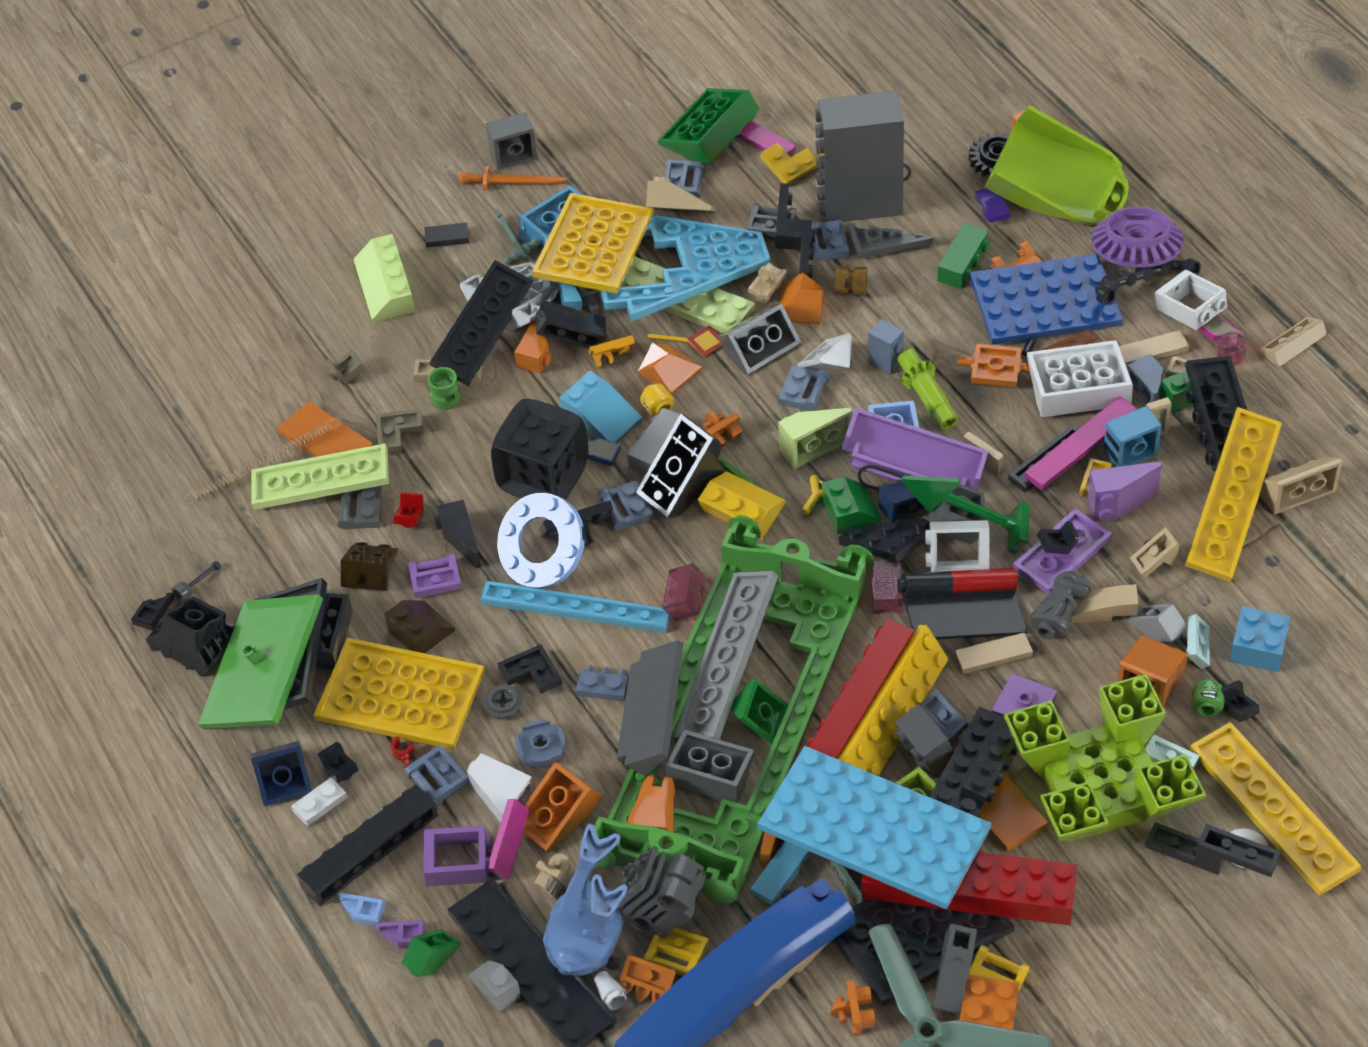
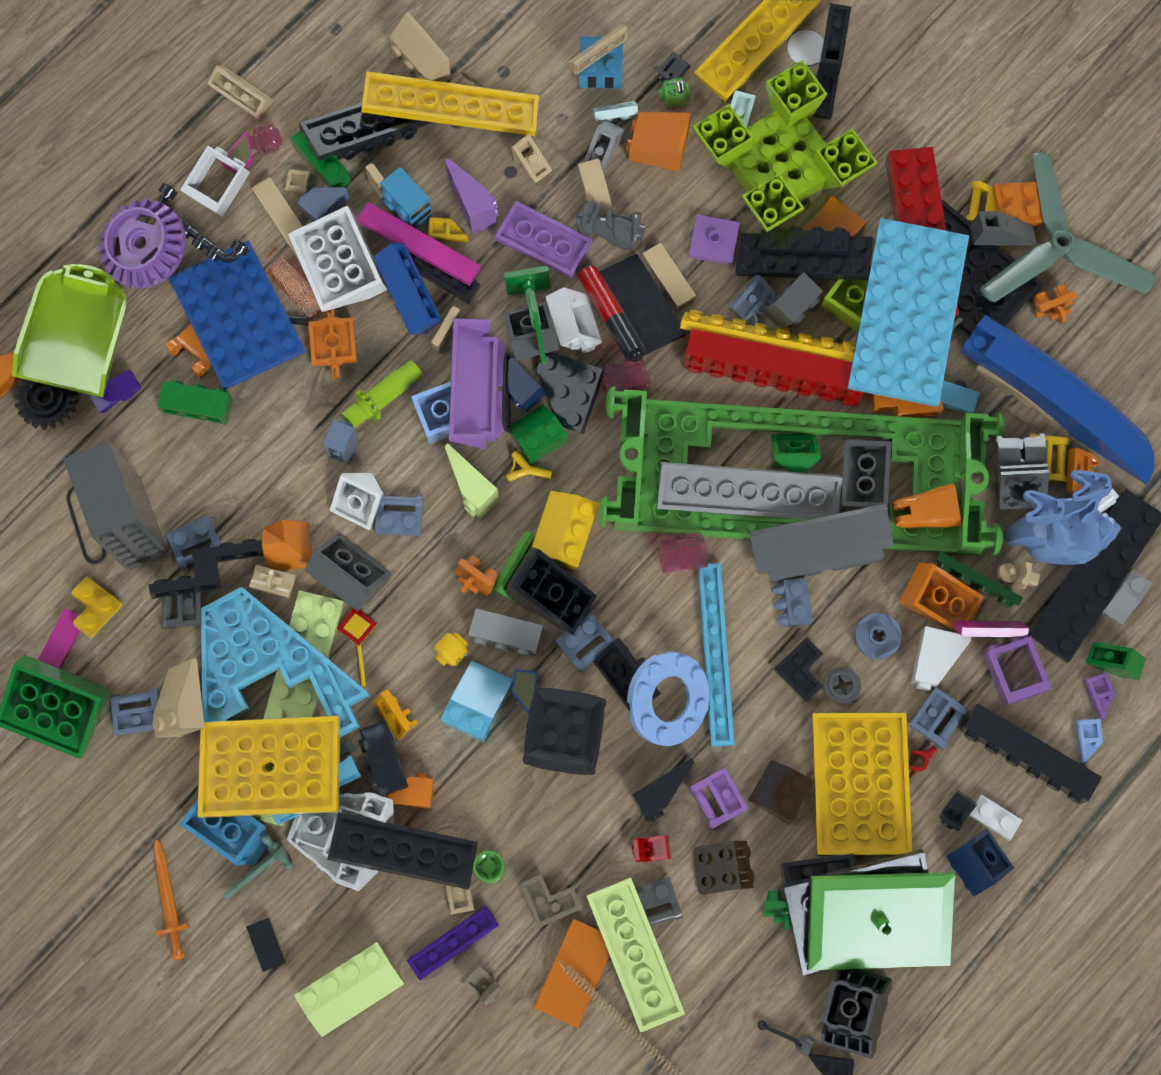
camera: 110 degrees left, 25 degrees up
dark grey brick [486,112,538,170] -> none
slope [638,343,702,395] -> none
pearl gold wheel [835,266,867,295] -> none
dark grey wing [848,223,933,259] -> none
black bracket [1037,521,1079,554] -> none
none -> blue brick [373,243,442,335]
none -> dark purple tile [406,906,500,981]
none -> tan slope [566,26,628,75]
none -> dark green plate [933,551,1023,608]

